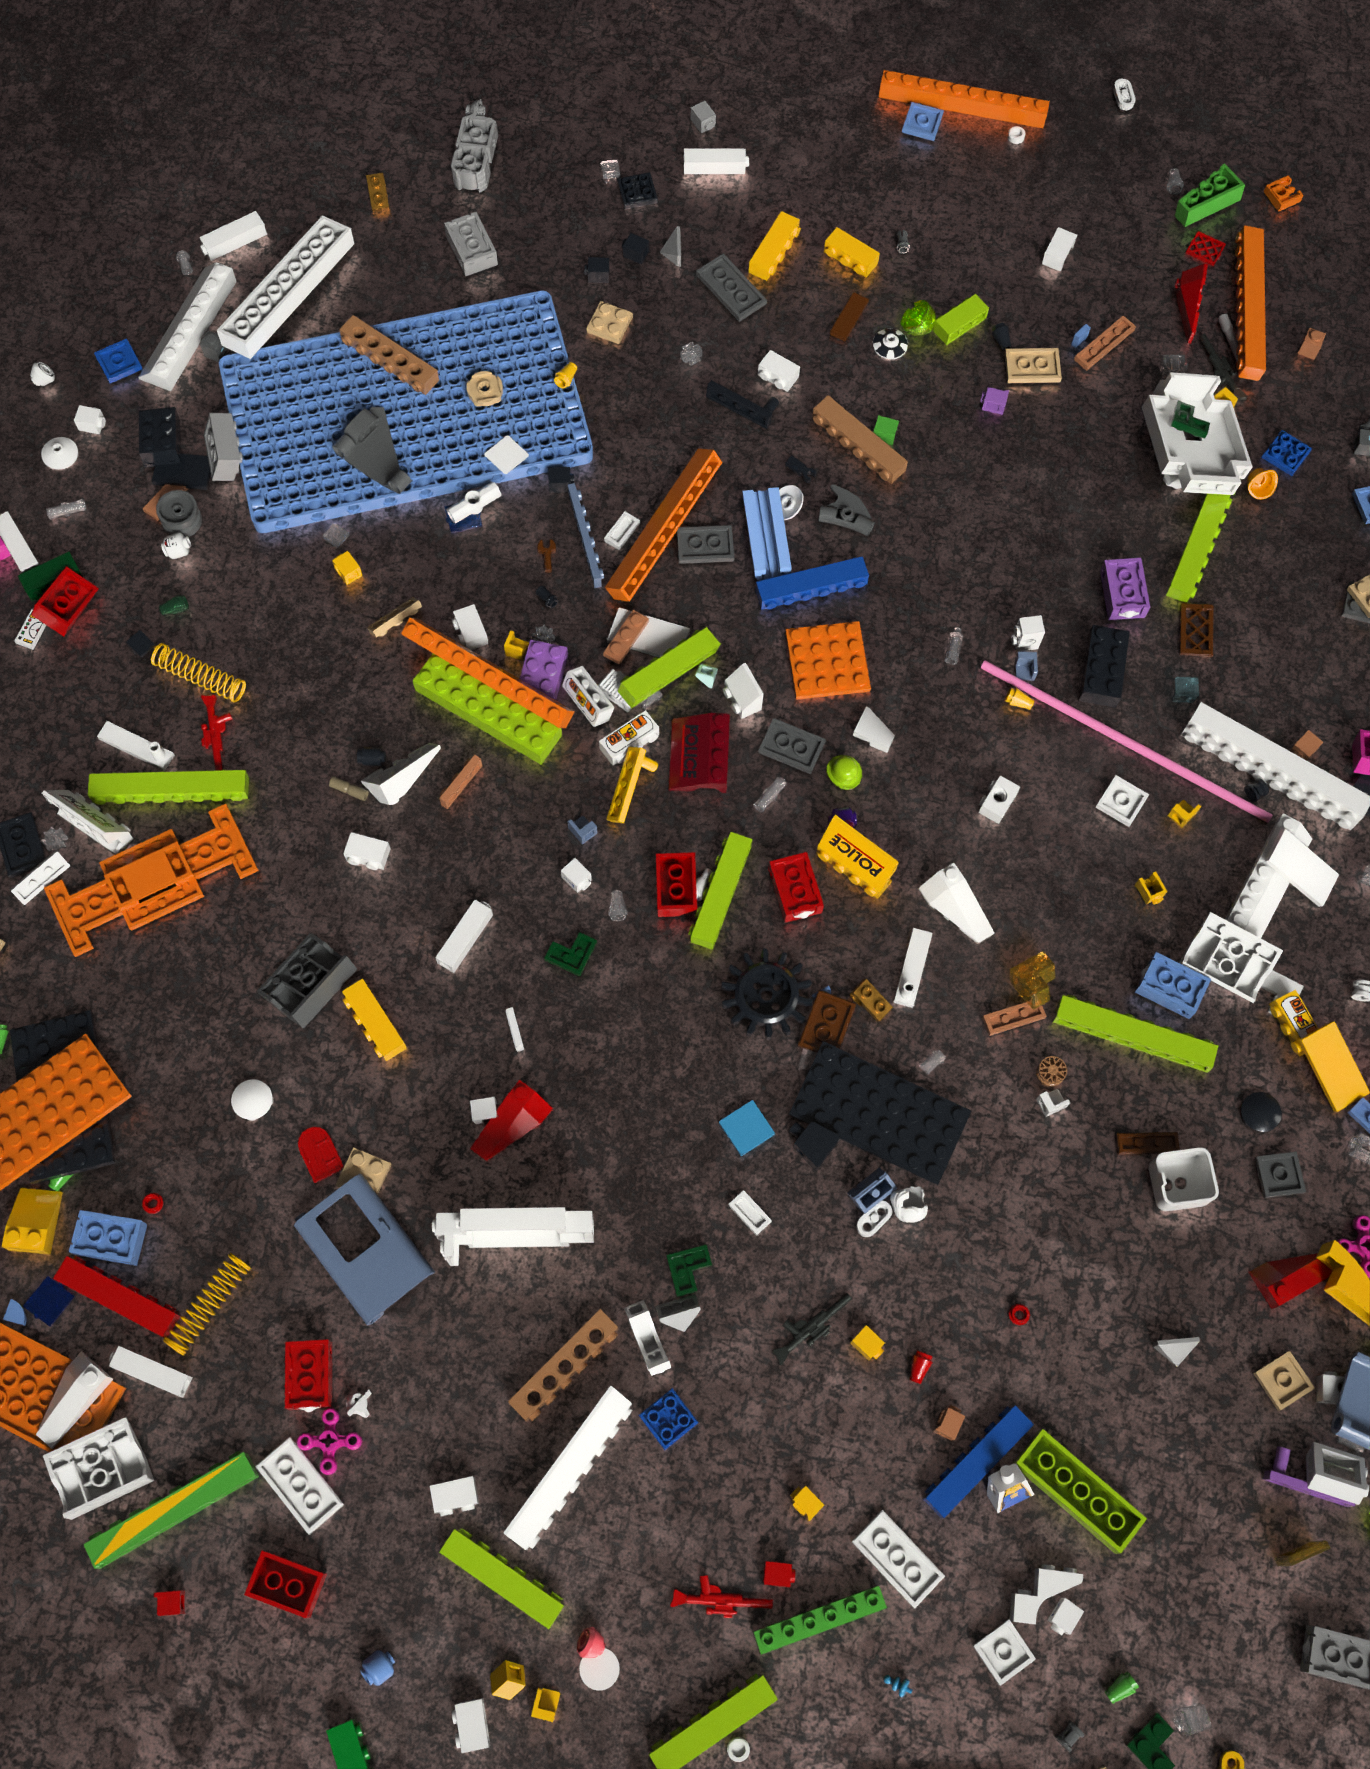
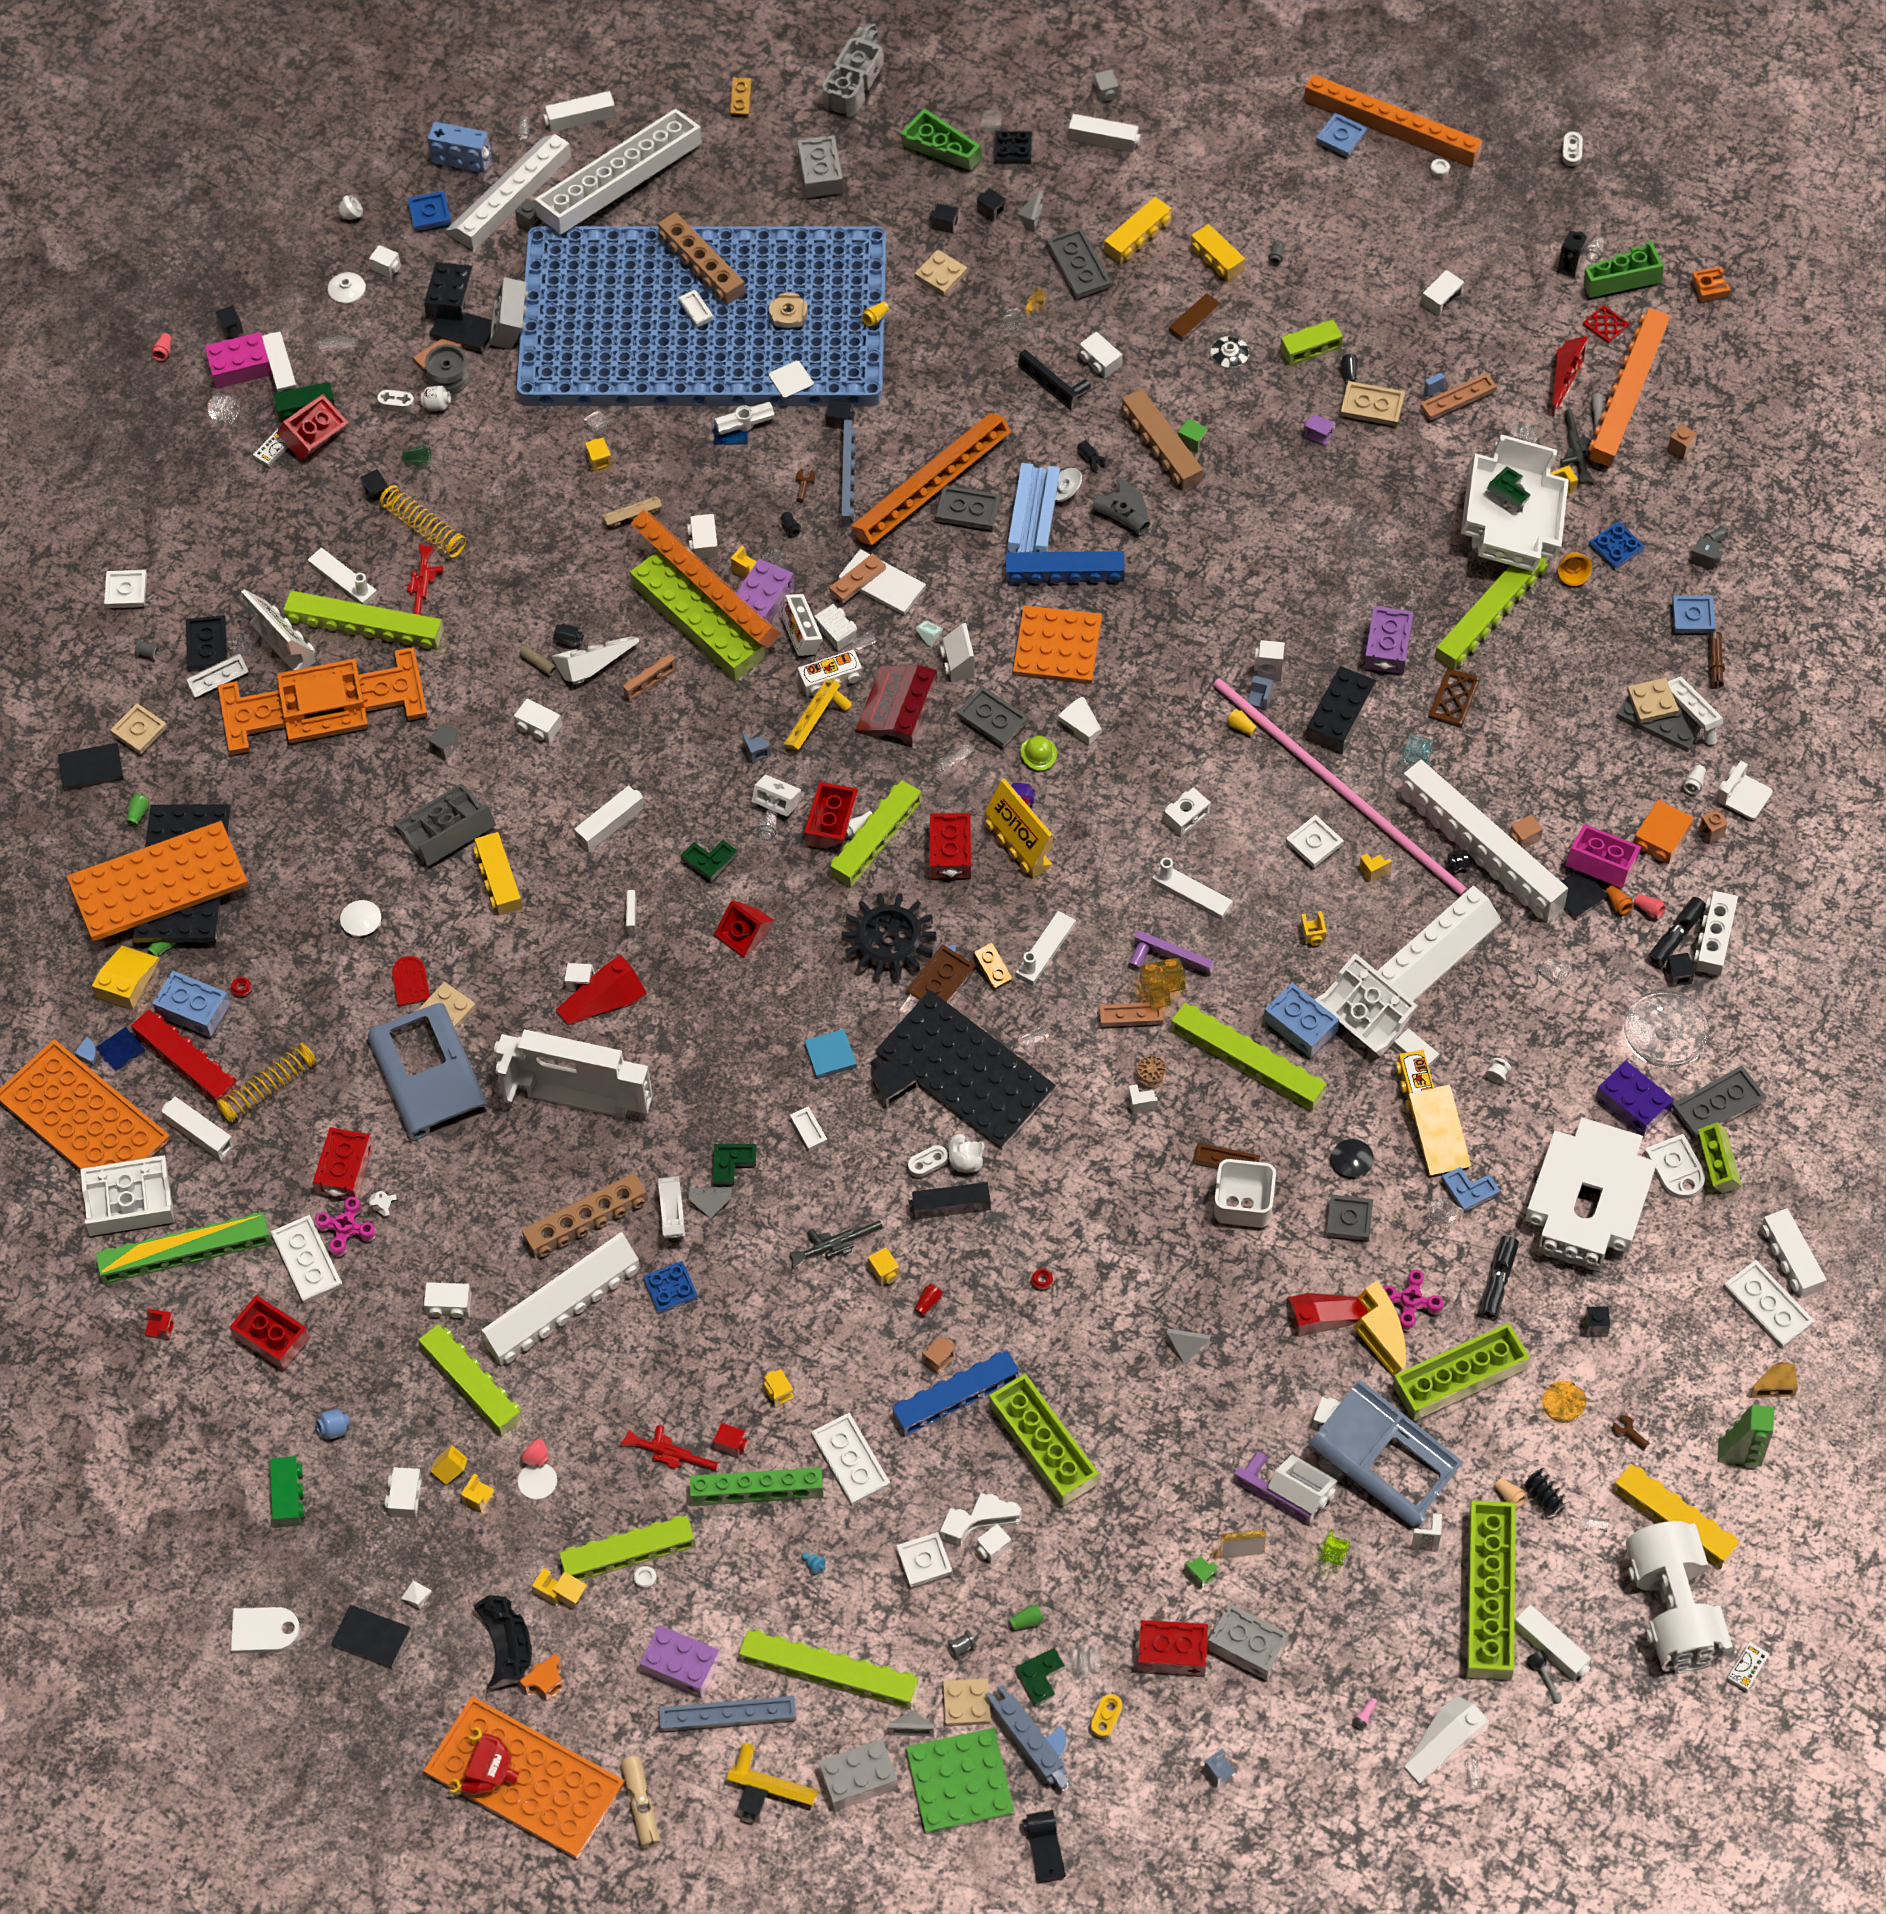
camera: 20 degrees right, 10 degrees down
white wedge [36,1351,113,1449] -> none
dark grey panel [332,407,413,494] -> none
white brick [561,858,592,893] -> none
white tile [604,511,640,550] -> none
lime brick [618,627,721,708] -> none
sand blue brick [847,1168,897,1214] -> none
clear neon green cylinder [901,300,936,337] -> none
white wedge [918,863,994,944] -> none
clear cylinder [944,627,963,665] -> none
white torso [987,1463,1034,1513] -> none
tan plate [1253,1351,1315,1411] -> none
white tile [1265,829,1339,907] -> none
none -> white beam [378,390,415,412]
none -> medium blue piece [427,122,491,173]
none -> dark grey brick [428,724,461,760]
none -> white tile [678,290,714,328]
none -> red slope [714,900,774,957]
none -> white brick [751,775,801,816]
none -> bright green wedge [900,108,983,171]
none -> black brick [908,1182,991,1220]
none -> clear yellow plate [1025,287,1047,313]
none -> medium lavender piece [1129,930,1214,975]
none -> red piece [1136,1620,1208,1676]
none -> white piece [1152,857,1233,920]
none -> bright green panel [1184,1556,1219,1589]
none -> black torso [1557,231,1588,278]

